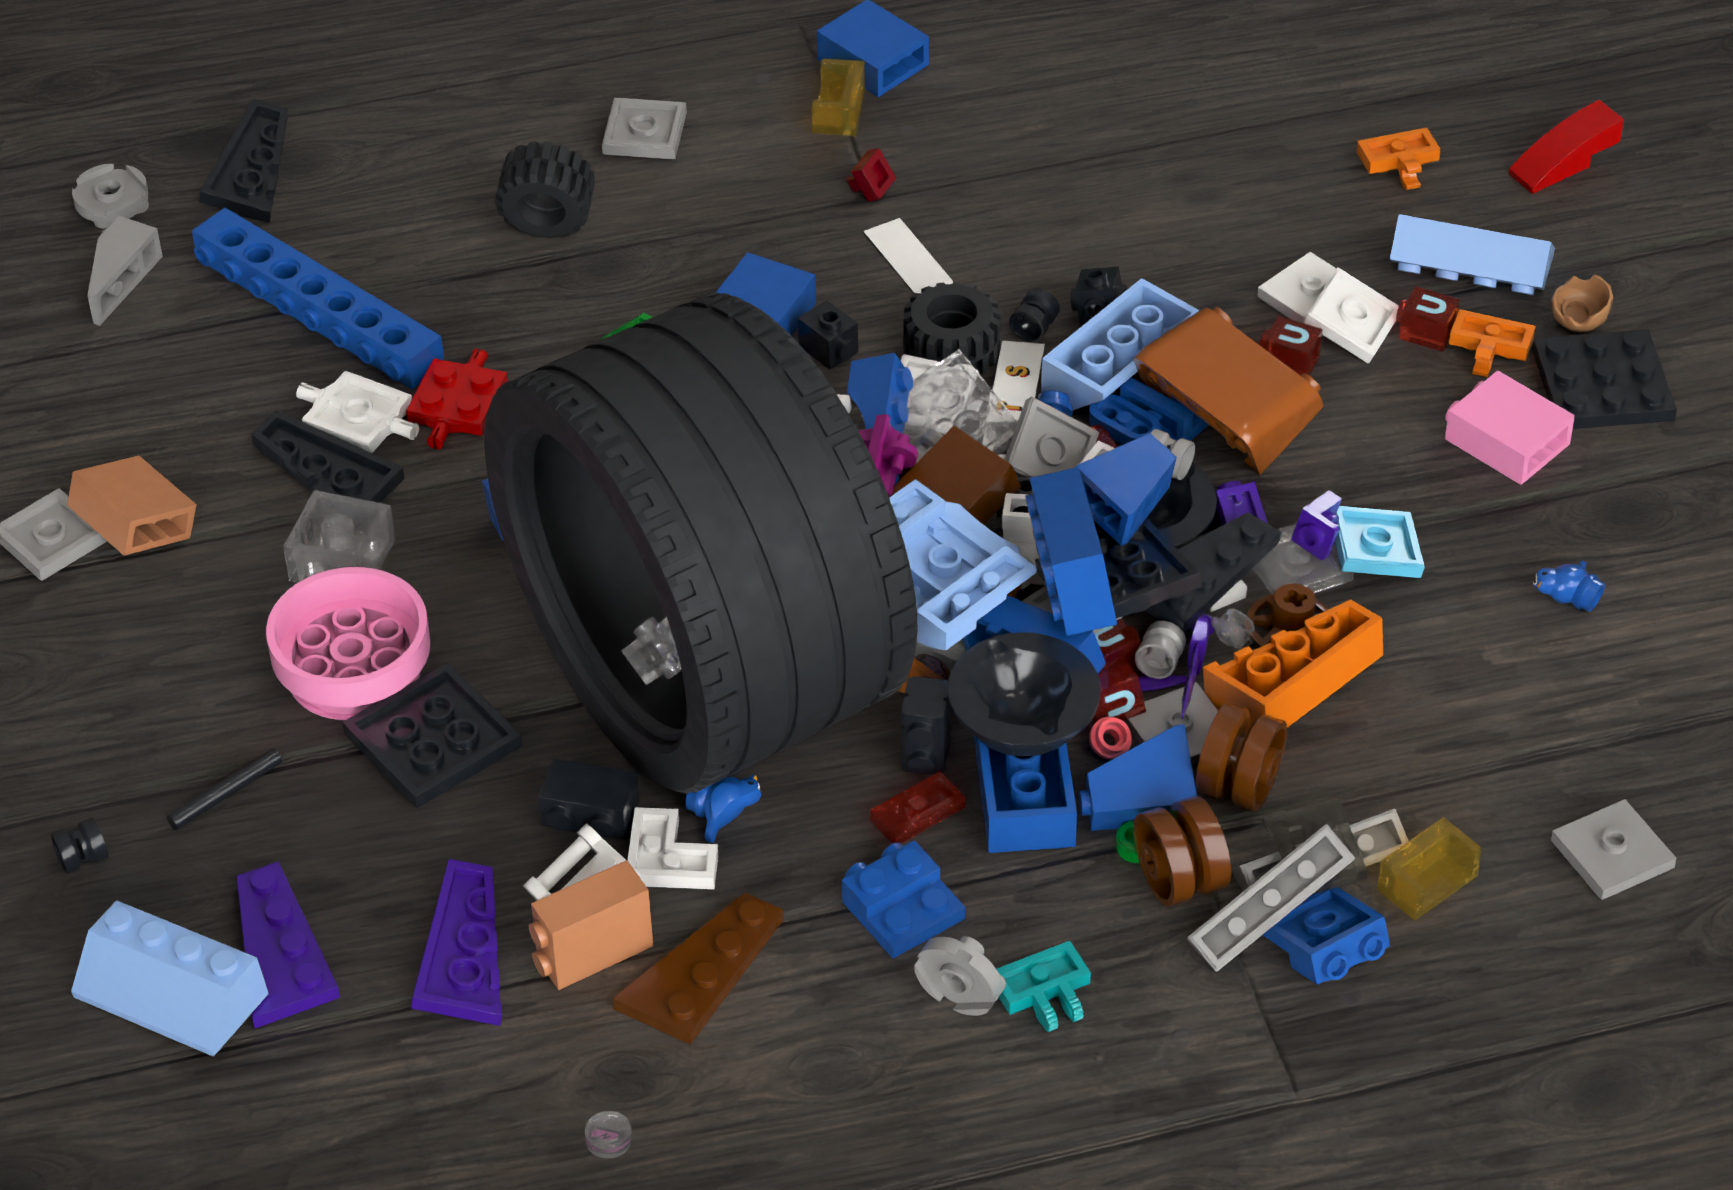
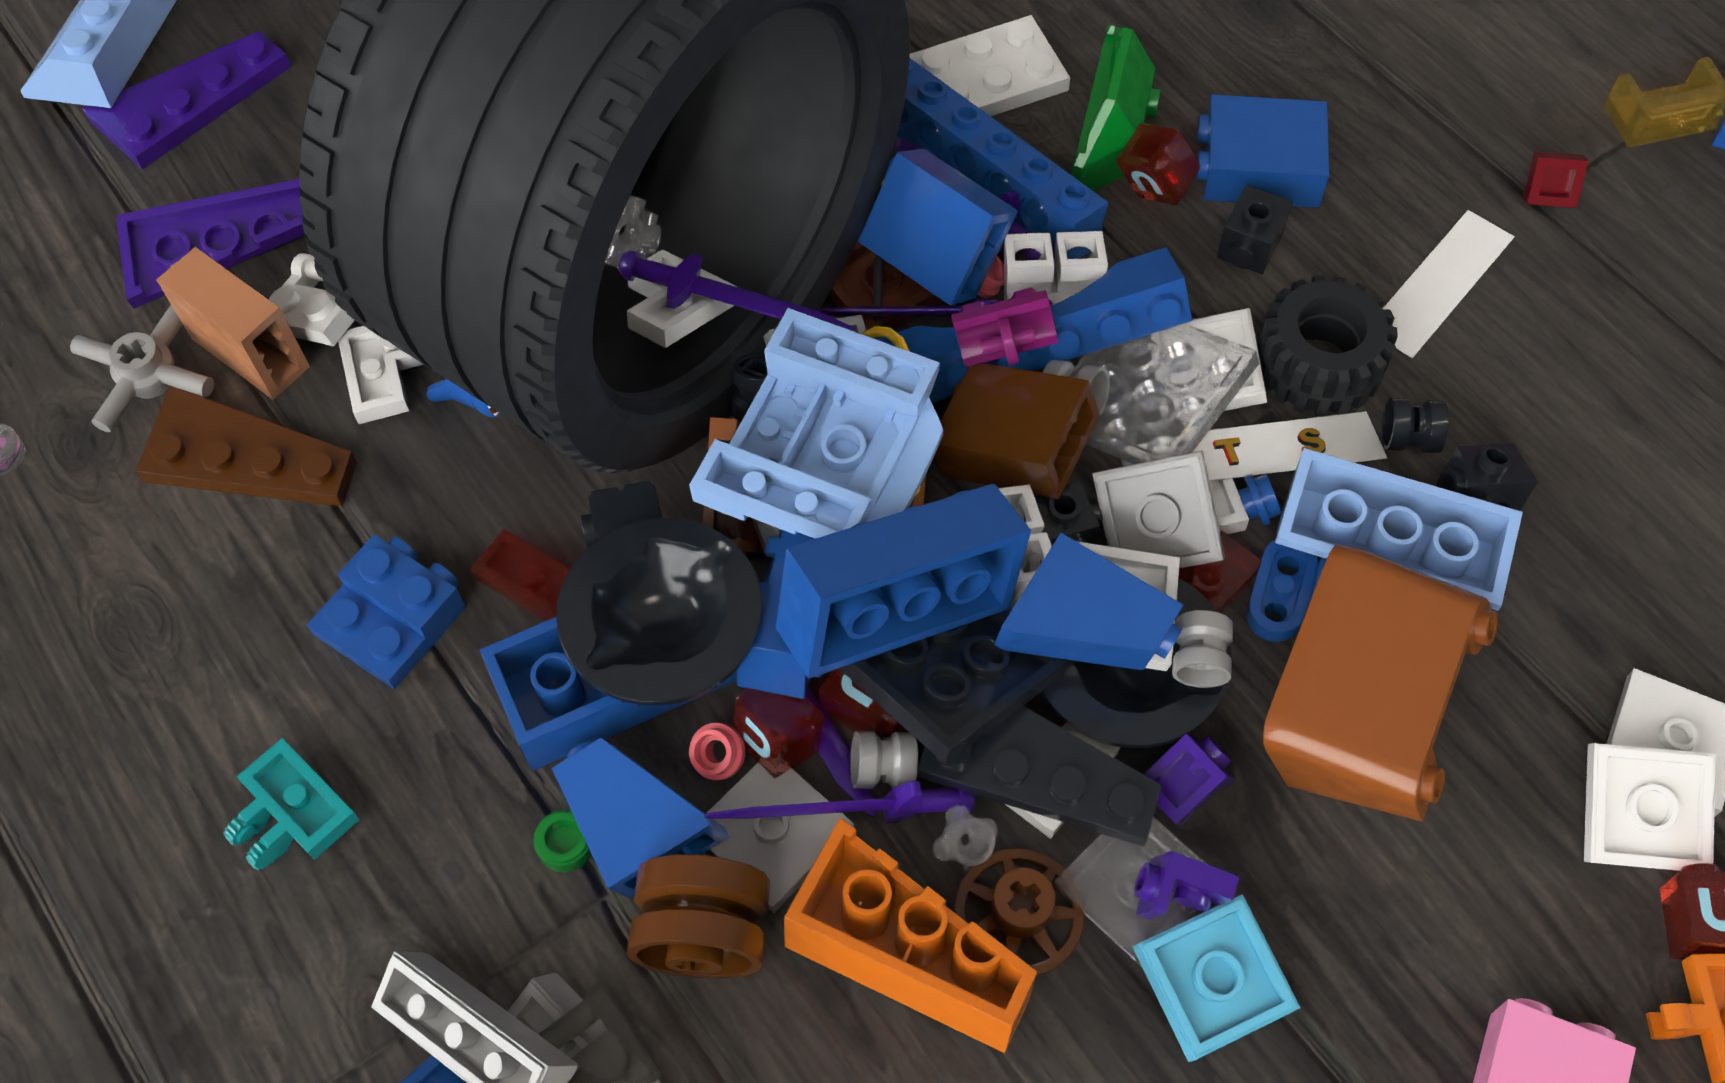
camera: 70 degrees right, 15 degrees up
light grey plate [914,936,1006,1016] -> none
reddish brown wheel [1133,796,1231,907] -> none
clear red brick [1259,316,1322,376] -> none
none -> light grey bar [70,305,214,432]

